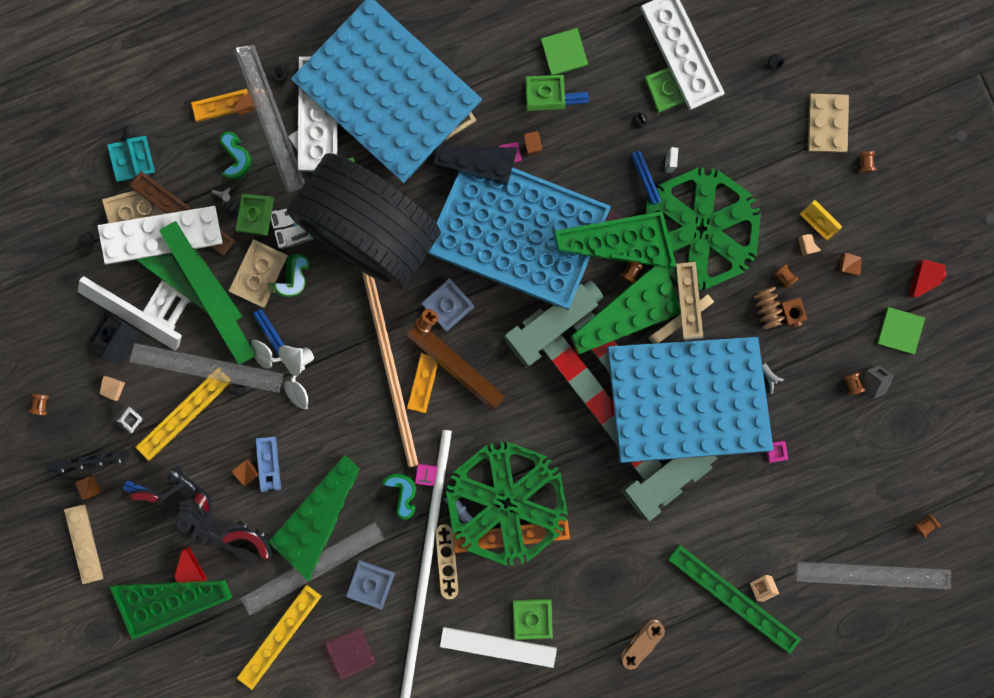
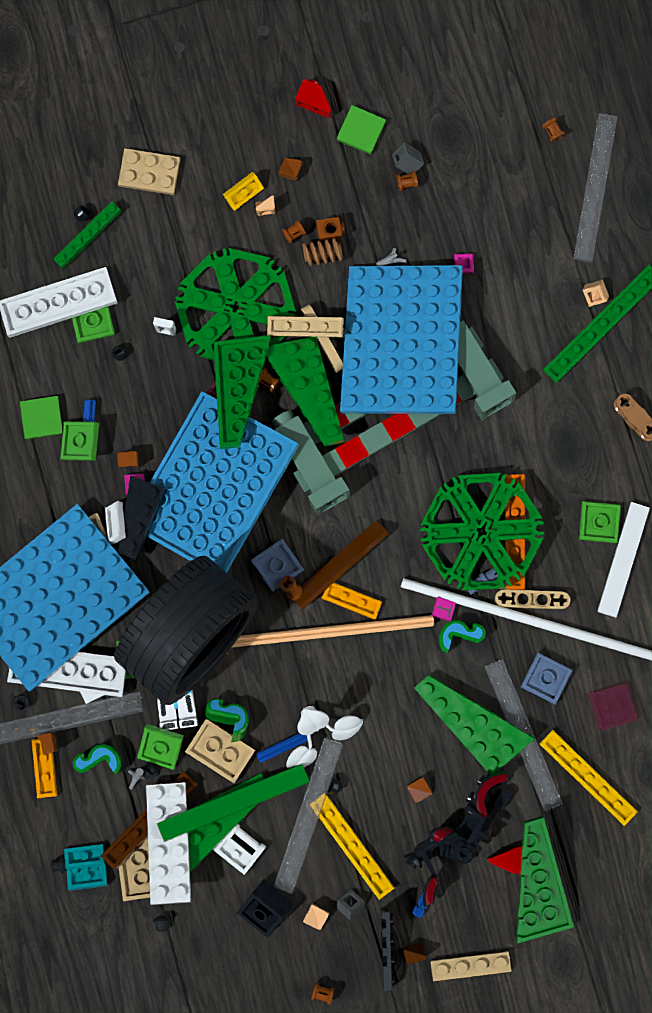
camera: 75 degrees left, 5 degrees down
white tile [78,277,182,351] -> none
medium blue plate [256,437,281,492] -> none
blue axle [631,151,661,205] -> none
dark orange bush [858,151,877,173] -> none
none -> green piece [54,202,121,269]
none -> white tile [105,501,126,544]

